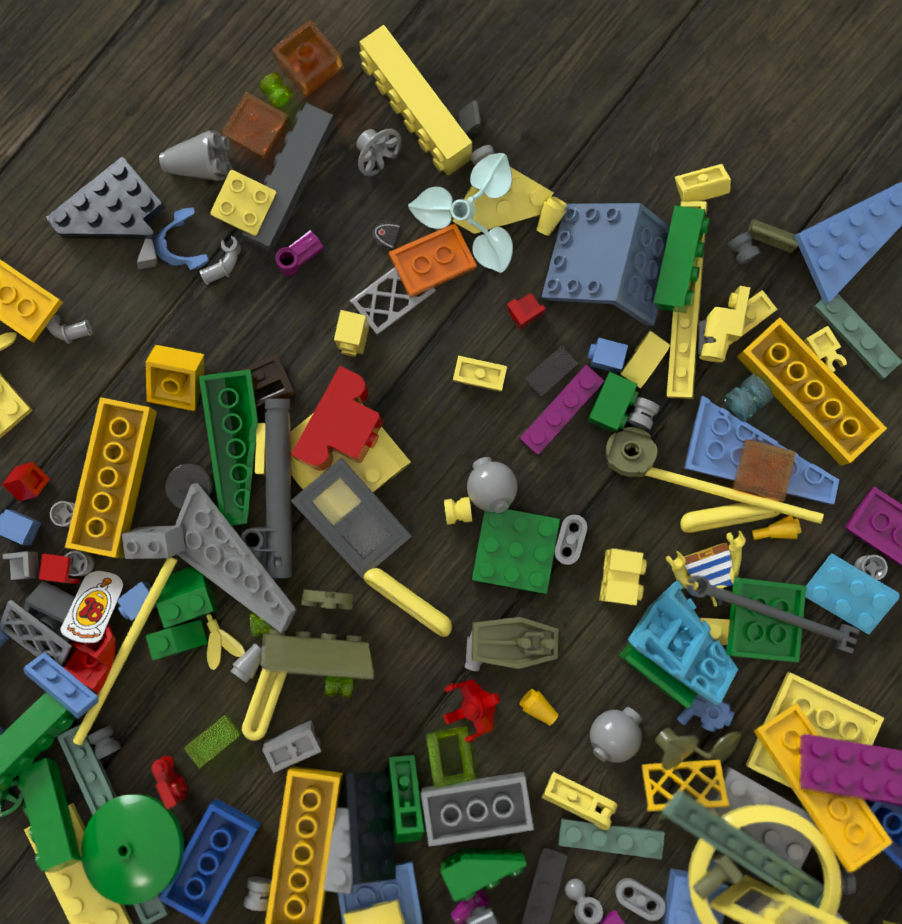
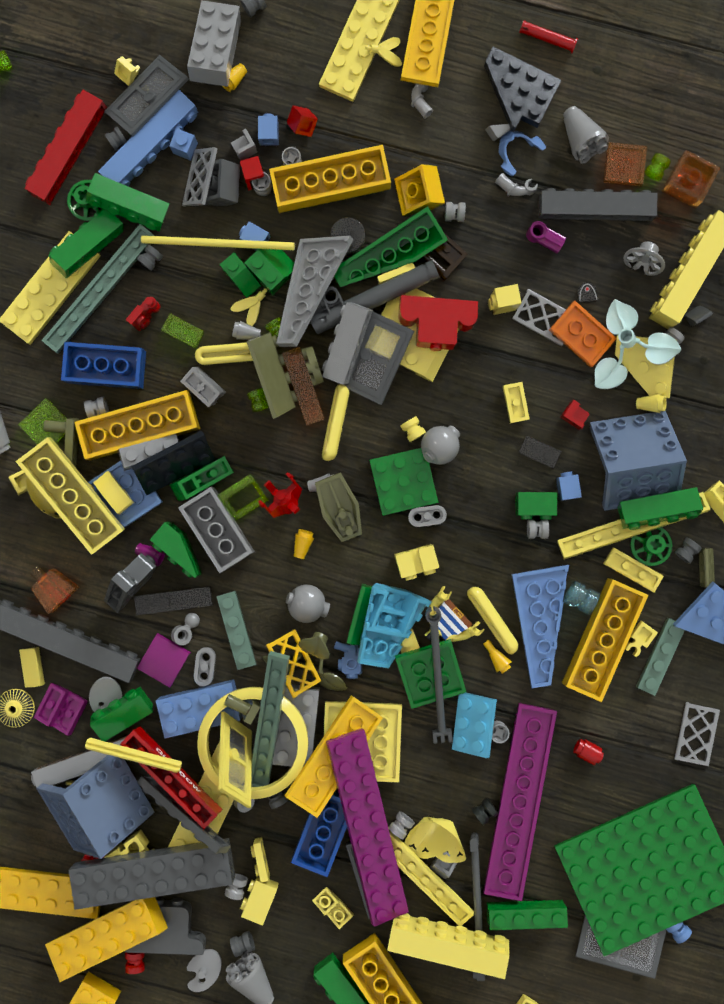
camera: 65 degrees right, 5 degrees up
medium blue plate [24,652,98,718] -> none
sticker [61,571,123,643] -> none
red slope [63,622,115,694] -> none
green dish [81,794,184,905] -> none
light grey brick [121,526,186,559] -> none
light yellow plate [210,170,276,236] -> none
magenta plate [519,365,605,456] -> none
light yellow plate [542,772,618,830] -> none
olive plate [606,427,657,477] -> none
light yellow slope [620,330,670,388] -> none
light yellow piece [645,467,824,524] -> none
light yellow plate [698,286,750,362] -> none
clear orange plate [732,439,796,502] -> none
none -> clear orange plate [282,347,325,426]
none -> light grey brick [322,302,373,385]
none -> light grey wheel [445,202,466,222]
none -> red pin [519,20,578,54]
none -> green wheel [630,527,672,566]

